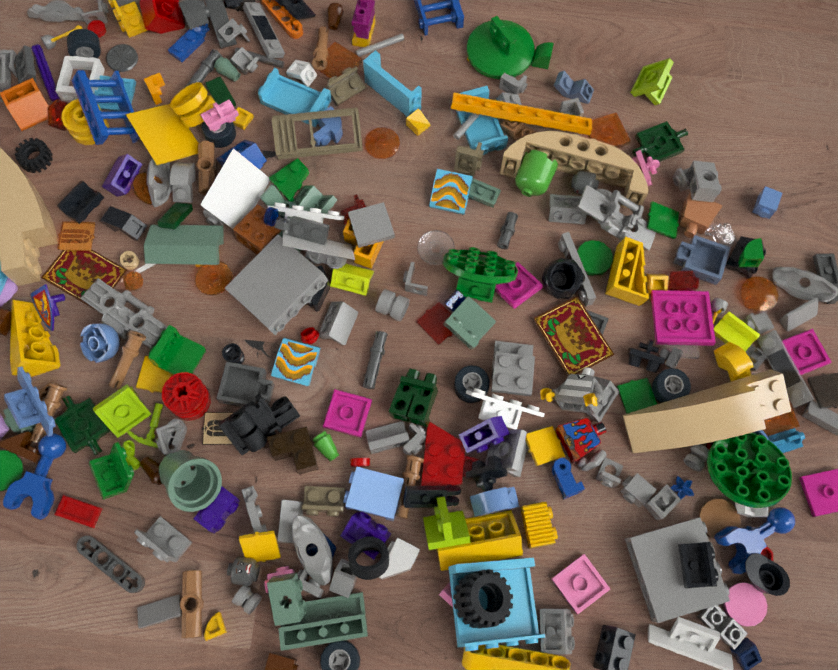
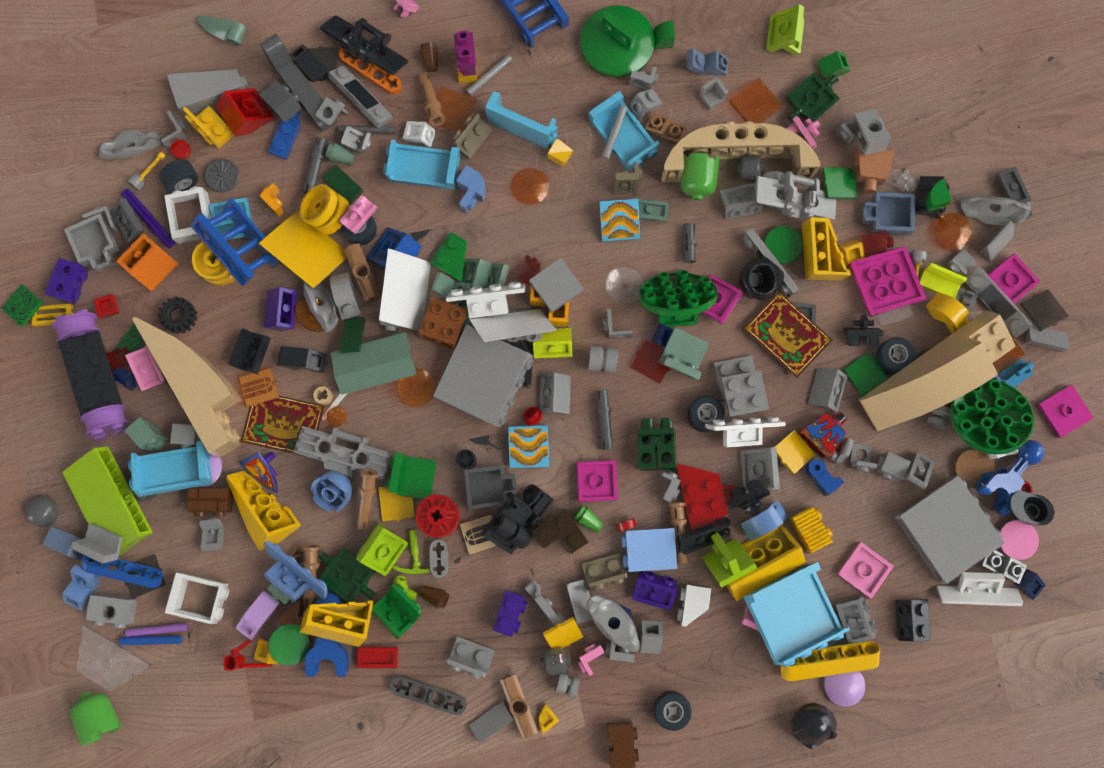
camera: 15 degrees left, 10 degrees up
clear red bracket [47,99,69,131] -> none
light grey bracket [156,421,184,456] -> none
sand green piece [159,450,222,512] -> none
yellow tile [233,106,254,130] -> none
clear blue tile [264,207,278,227] -> none
sand green brick [267,573,307,626] -> none
dark tan piece [271,107,363,160] -> none
dark grey hinge [275,216,329,245] -> none
sand green slope [278,592,368,651] -> none
black tyre [348,536,390,580] -> none
light grey panel [366,421,409,454] -> none
light orange plate [451,92,592,135] -> none
black tyre [453,569,513,629] -> none
dark purple brick [459,416,510,453] -> none
light grey torso [540,367,605,414] -> none
flat silver tile [659,347,683,368] -> none
blue plant [671,476,694,499] -> none
black bracket [678,542,719,588] -> none
medium blue brick [752,186,783,219] -> none
none -> yellow wedge [300,601,373,647]
none -> green brick [817,51,851,79]

